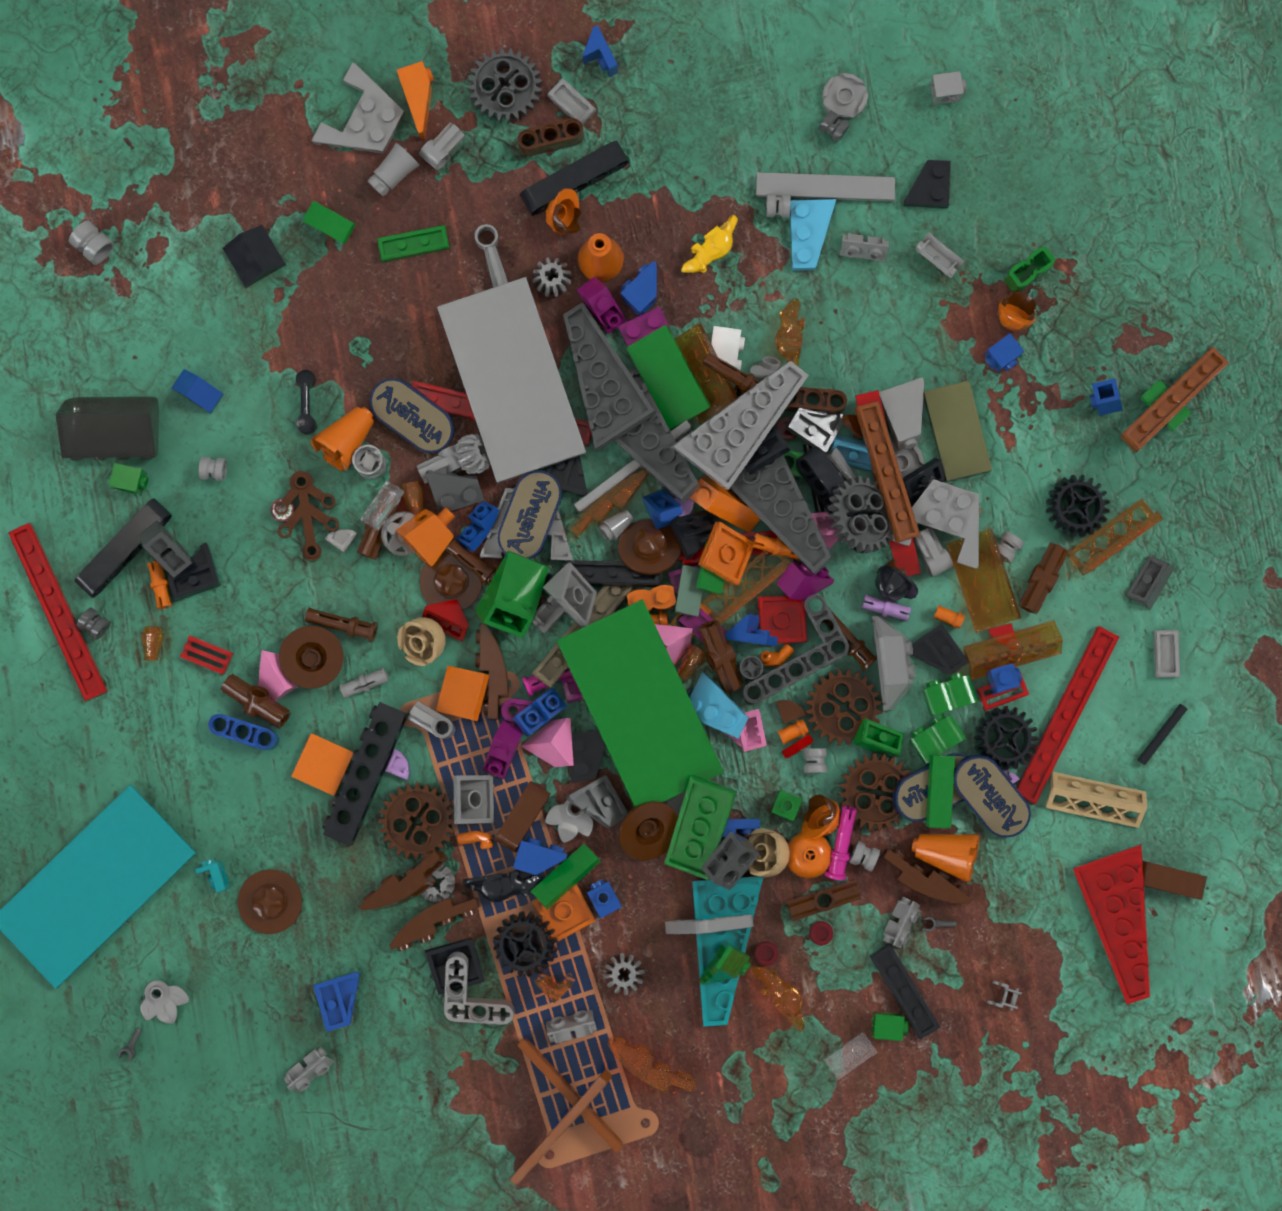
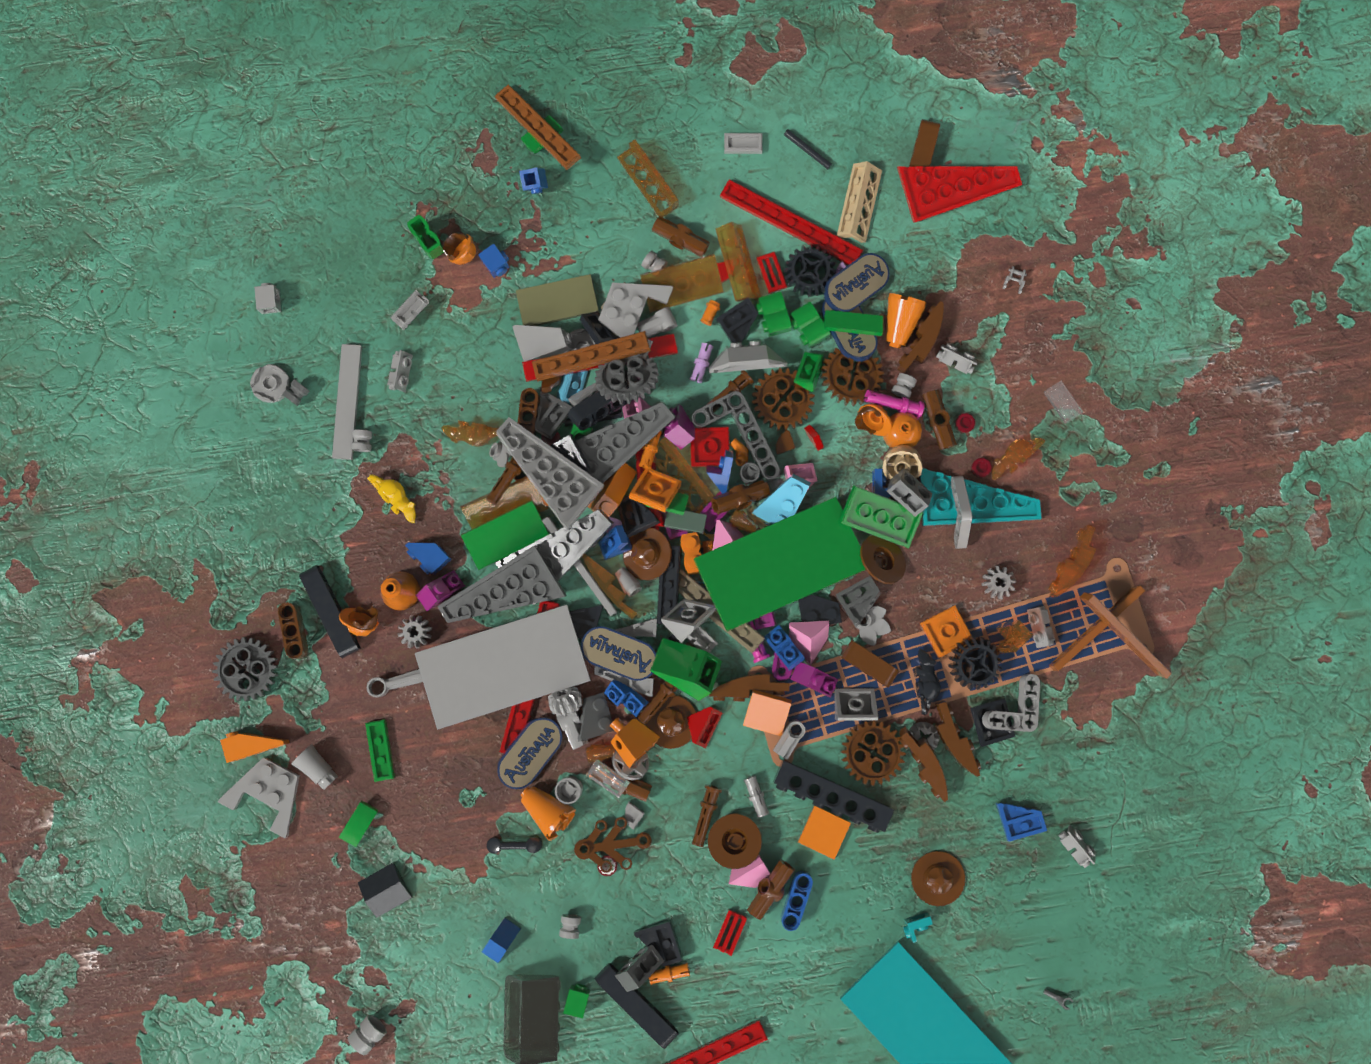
camera: 85 degrees left, 0 degrees up
dark grey wheel [77,607,111,640] -> none
clear orange cone [141,626,165,661] -> none
light grey plate [141,980,189,1024] -> none
lavender tile [385,749,410,780] -> none
tan cylinder [397,617,446,666] -> none
light grey piece [419,123,465,170] -> none
orange arm [457,830,493,849] -> none
blue slope [513,837,568,875] -> none
green tile [531,844,601,910] -> none
light grey tile [547,78,596,125] -> none
blue slope [583,25,618,77] -> none
blue brick [587,879,622,918] -> none
magenta plate [618,307,670,347] -> none
green wedge [699,940,751,985] -> none
white slope [710,326,745,370] -> none
green brick [770,790,802,821] -> none
orange pin [777,719,809,744] -> none
medium azure wing [790,199,836,271] -> none
light grey wheel [803,748,827,773] -> none
black tile [869,943,940,1040] -> none
green brick [871,1012,908,1041] -> none
black piece [875,559,919,601] -> none
black wing [904,160,951,208] -> none
dark grey hand [923,916,956,931] -> none
blue brick [986,663,1022,695] -> none
black gear [1045,475,1110,538] -> none
dark grey slope [1126,555,1173,609] -> none

